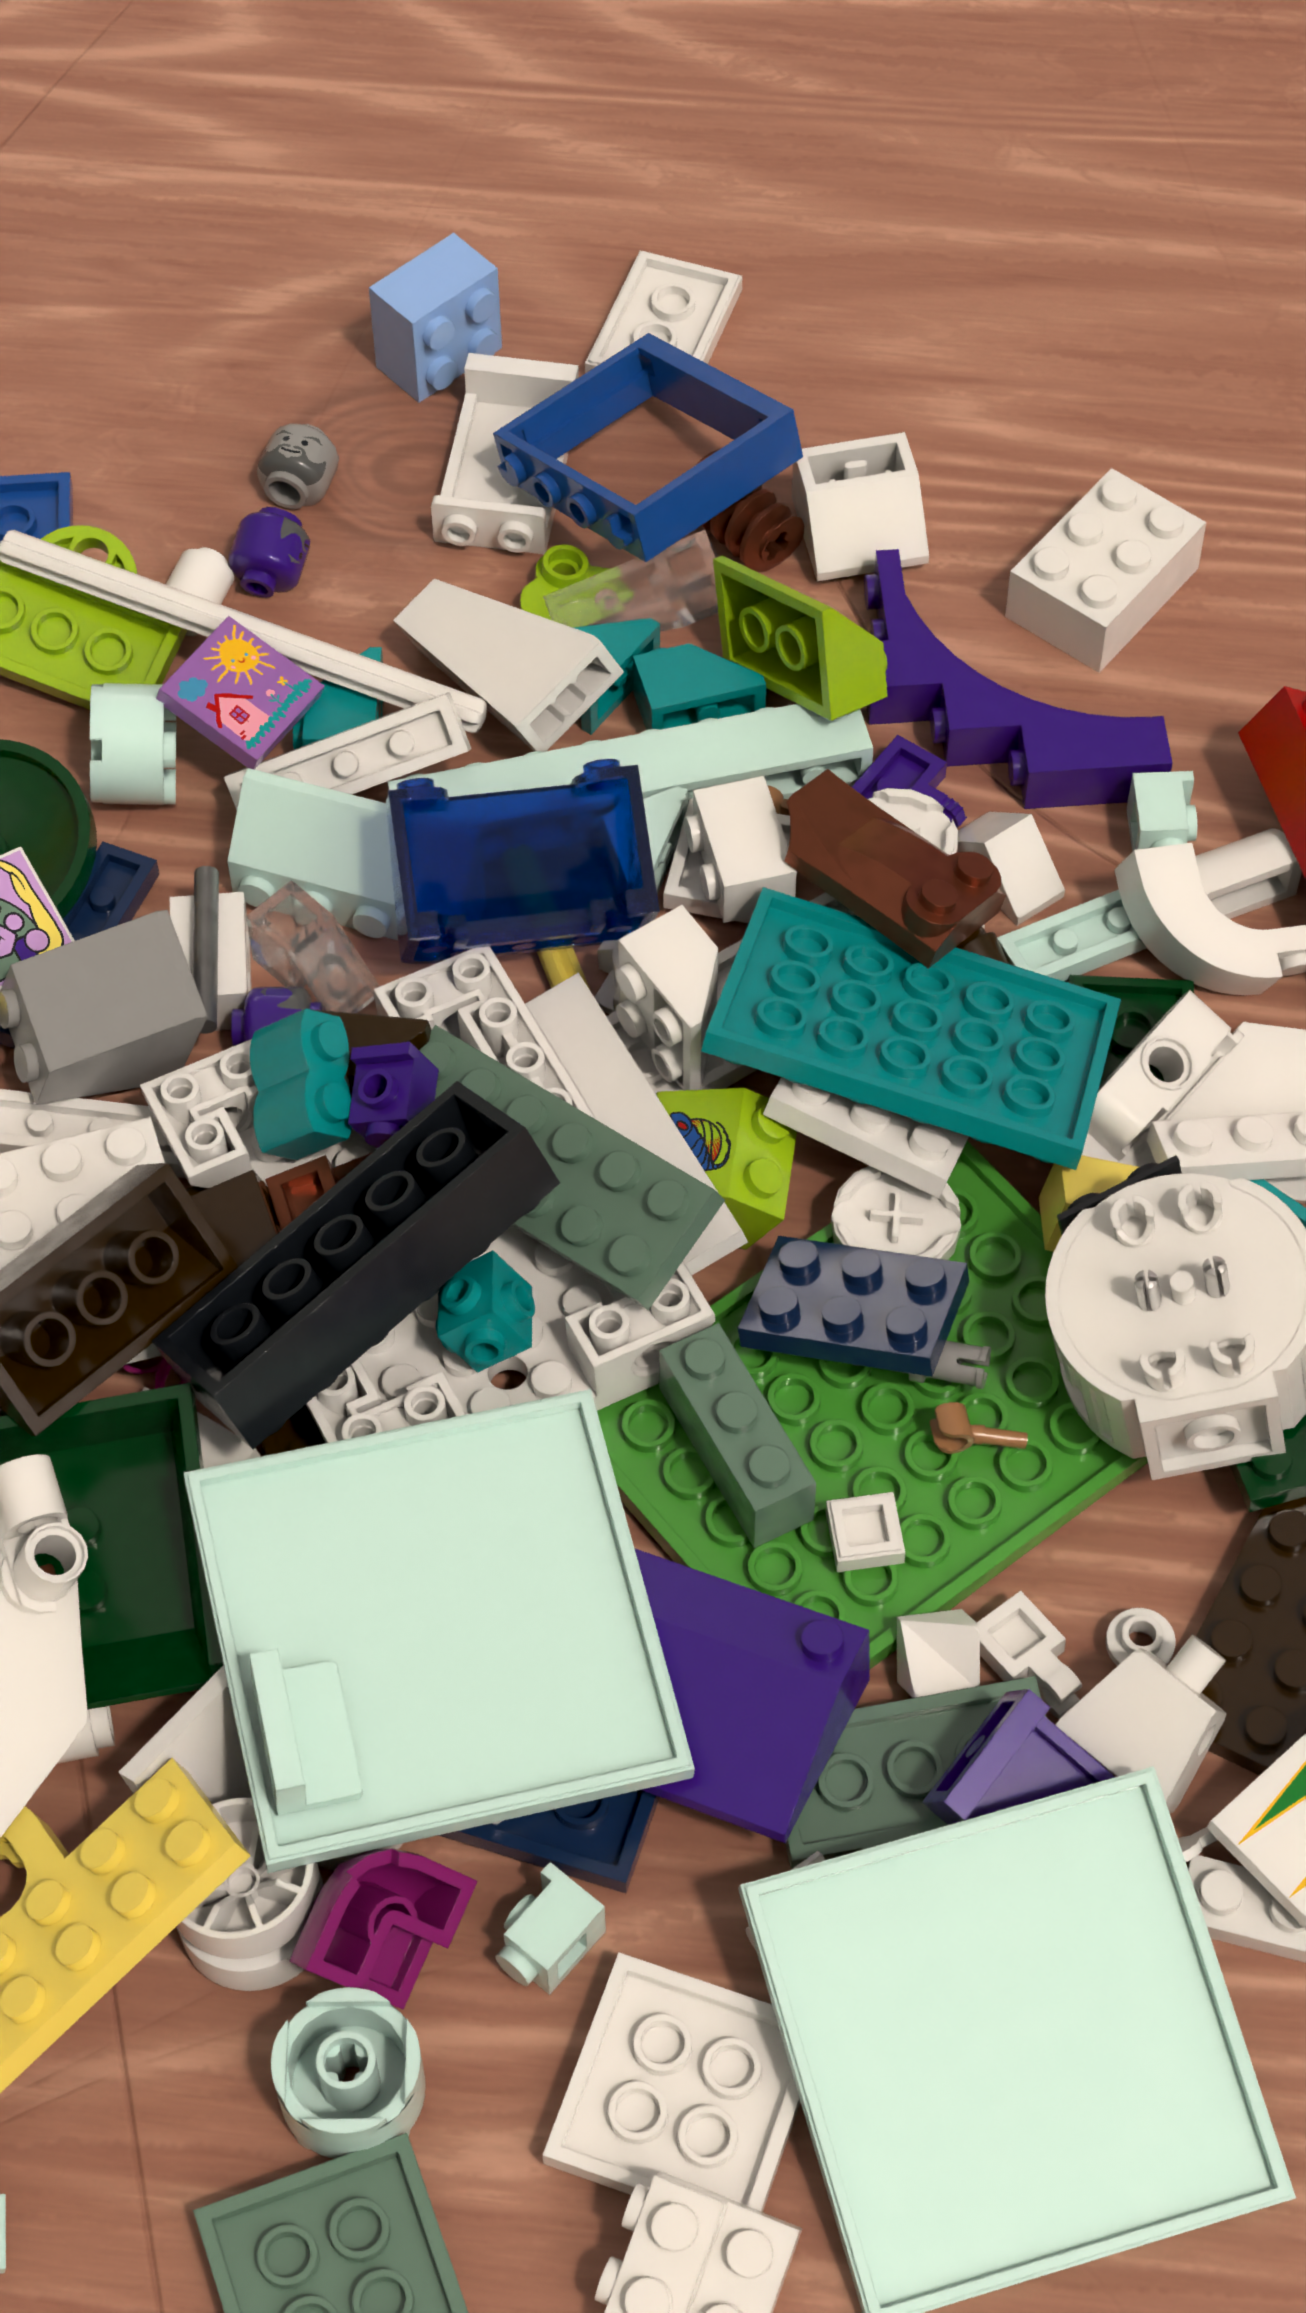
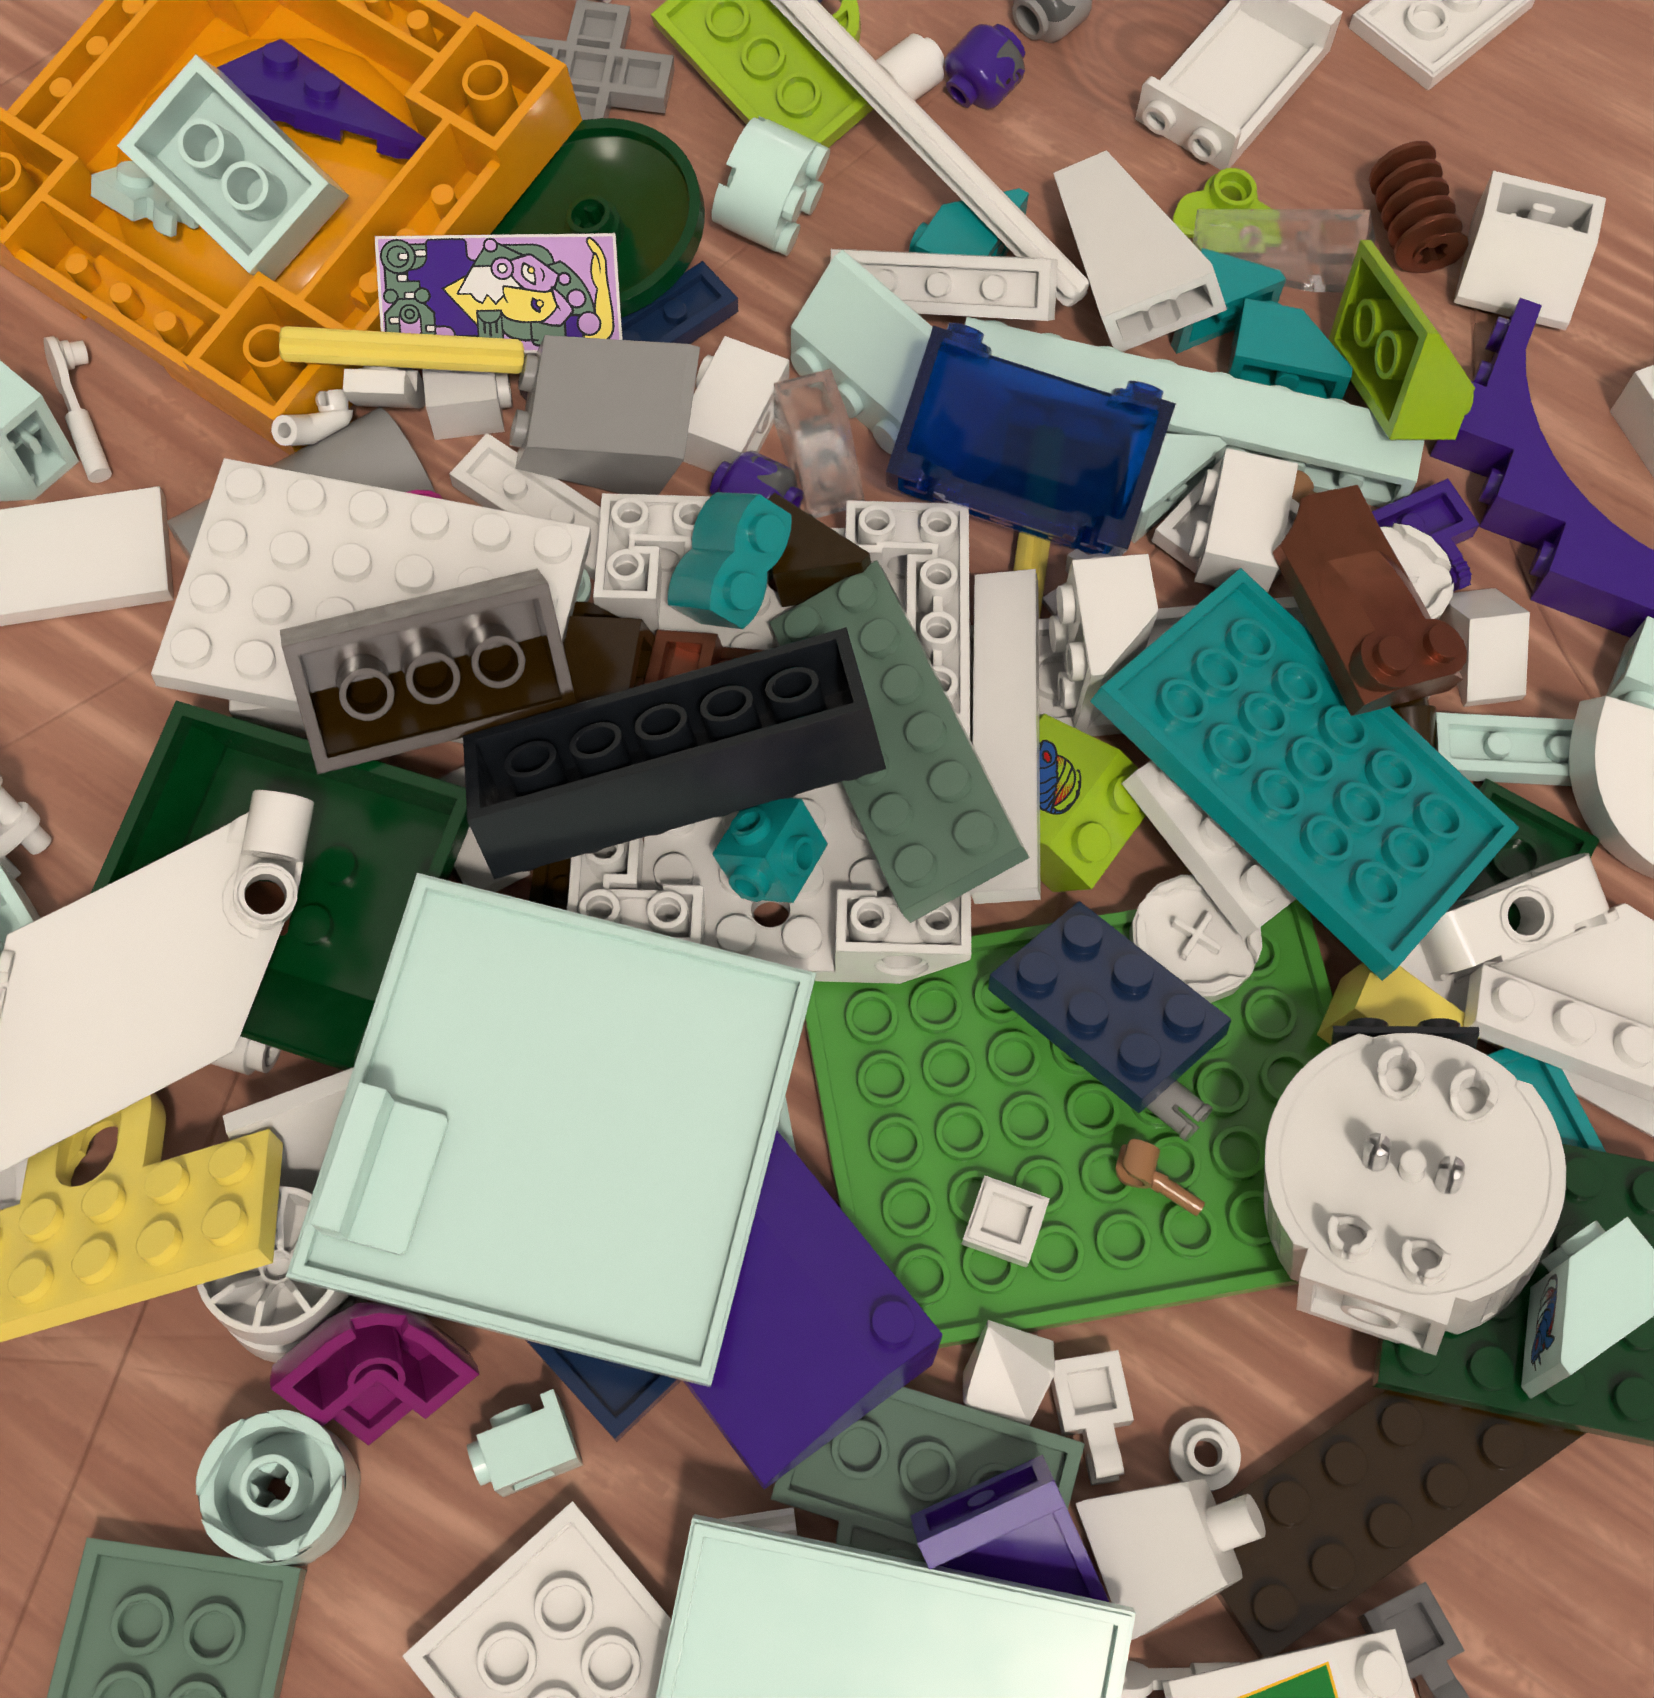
camera: 25 degrees right, 10 degrees up
medium lavender tile [156,616,325,770] -> none
flat silver bar [193,866,219,1034] -> none
dark purple brick [348,1042,439,1148] -> none
blue window [493,333,803,562] -> none
sand green brick [659,1323,816,1548] -> none

